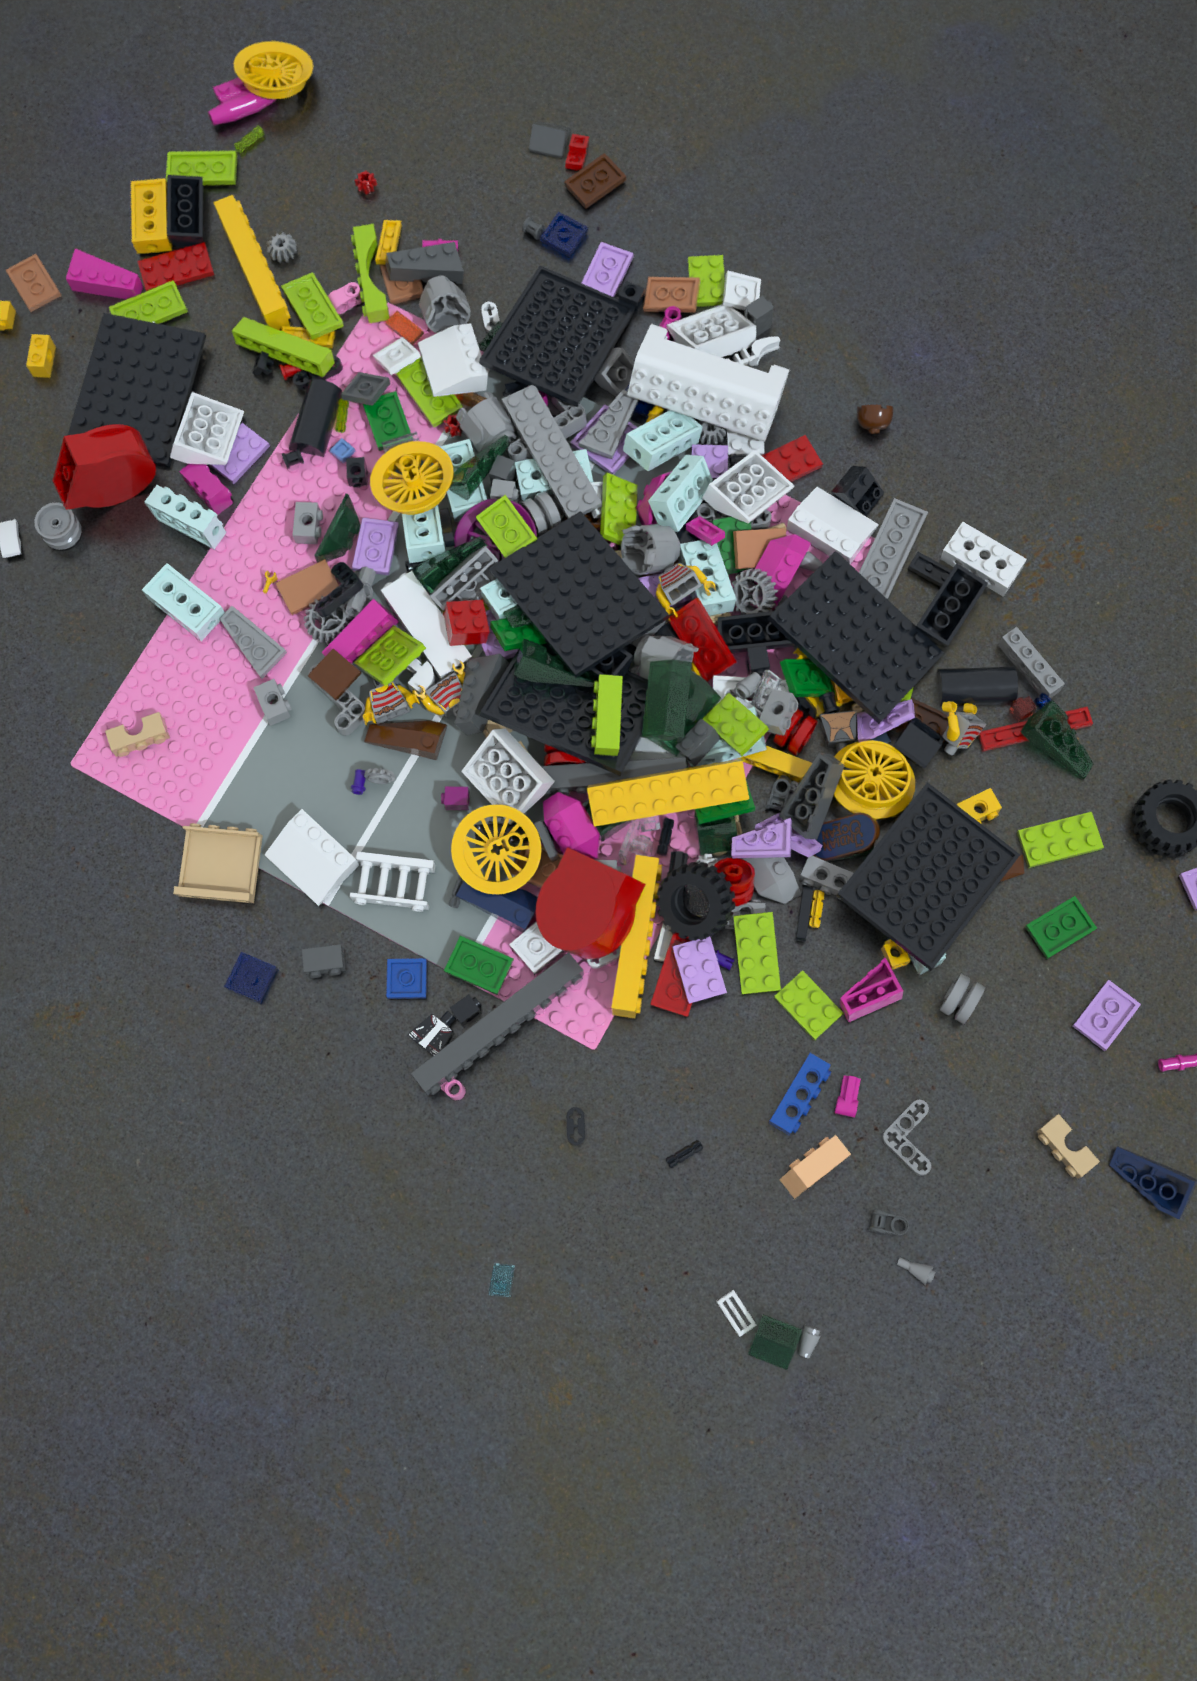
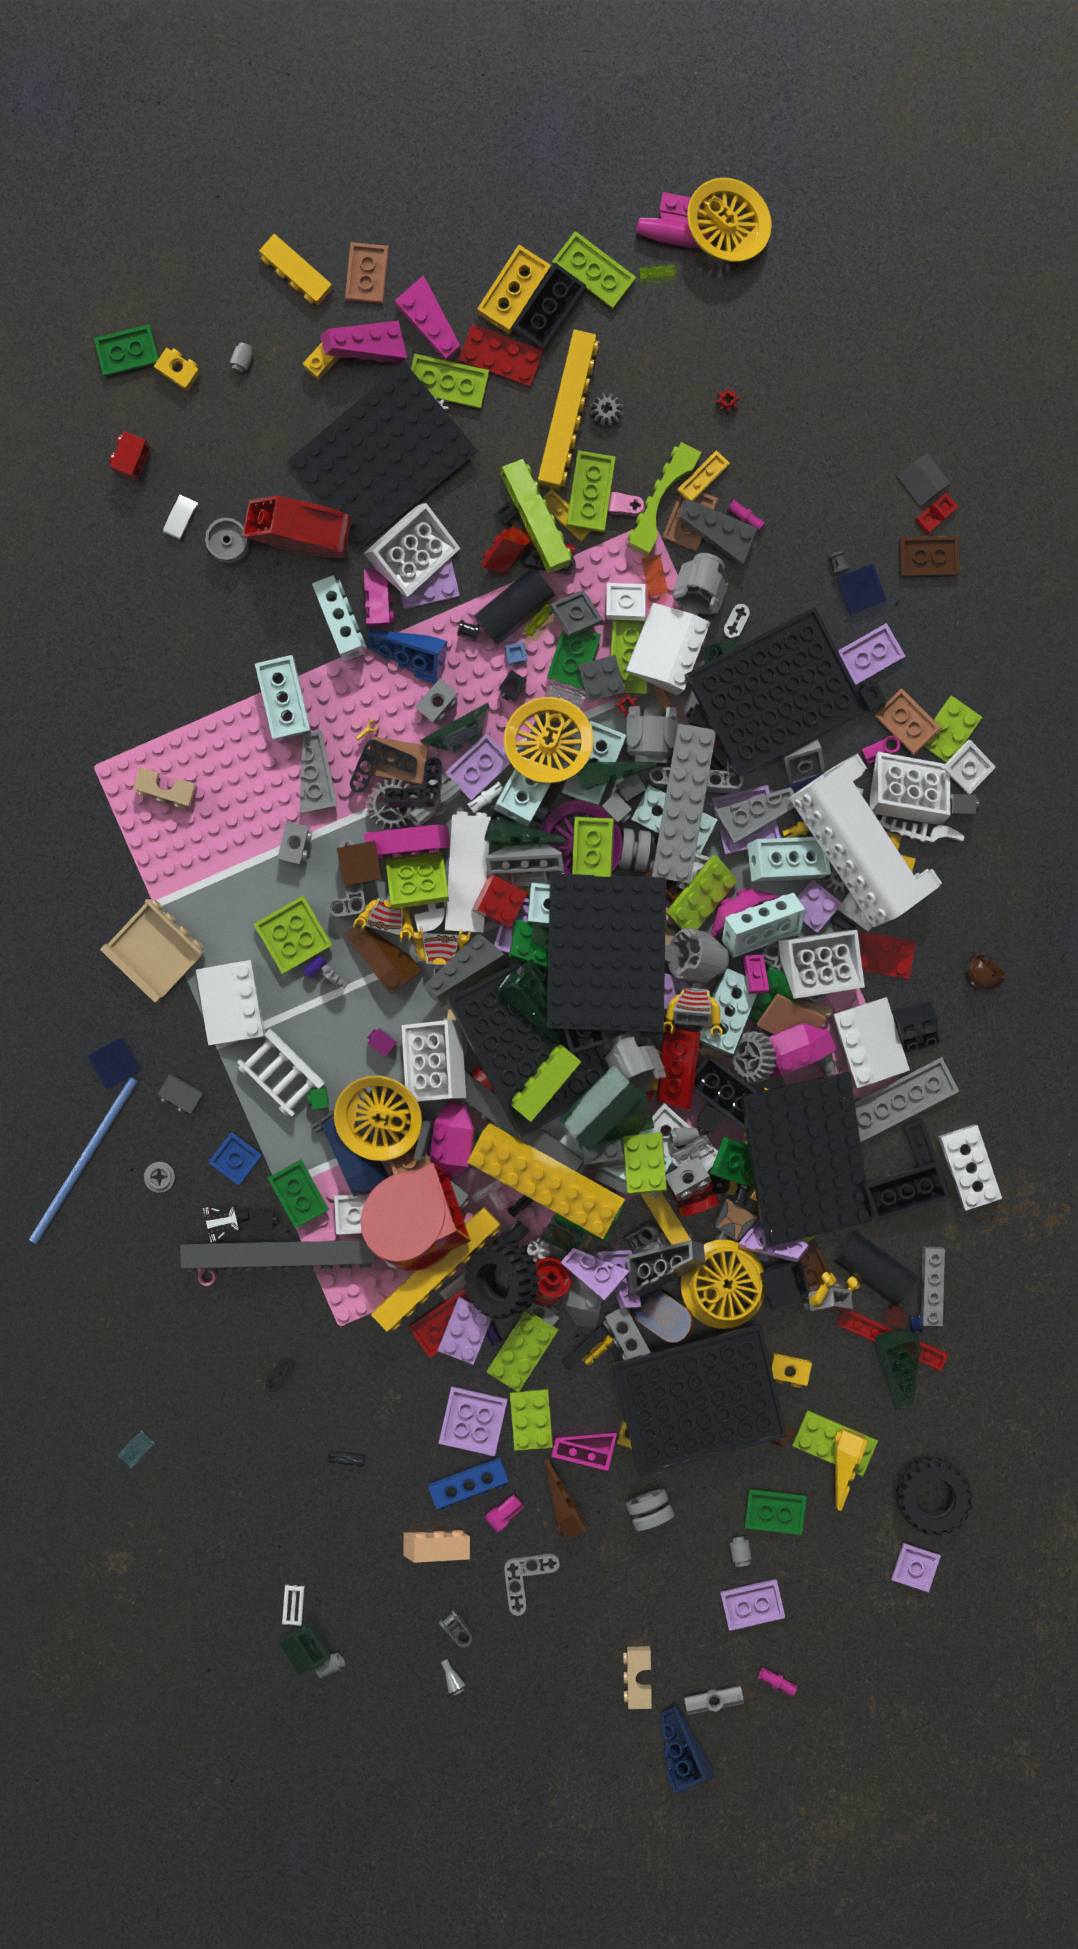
camera: 35 degrees right, 15 degrees up
none -> medium blue piece [29,1076,139,1244]
none -> light grey gear [144,1162,175,1192]
none -> lime plate [254,895,333,974]
none -> green plate [308,1088,329,1109]
none -> dark pink wedge [320,321,407,365]
none -> black beam [350,740,418,793]
none -> blue wedge [367,630,447,684]
none -> lavender plate [439,1386,508,1456]
none -> white pin [467,782,504,814]
none -> red slope [481,526,531,574]
none -> reddish brown wedge [545,1457,587,1539]
none -> dark grey plate [578,655,626,703]
none -> light grey piece [684,1686,744,1715]
none -> light grey brick [730,1537,752,1567]
none -> yellow wedge [834,1428,868,1511]

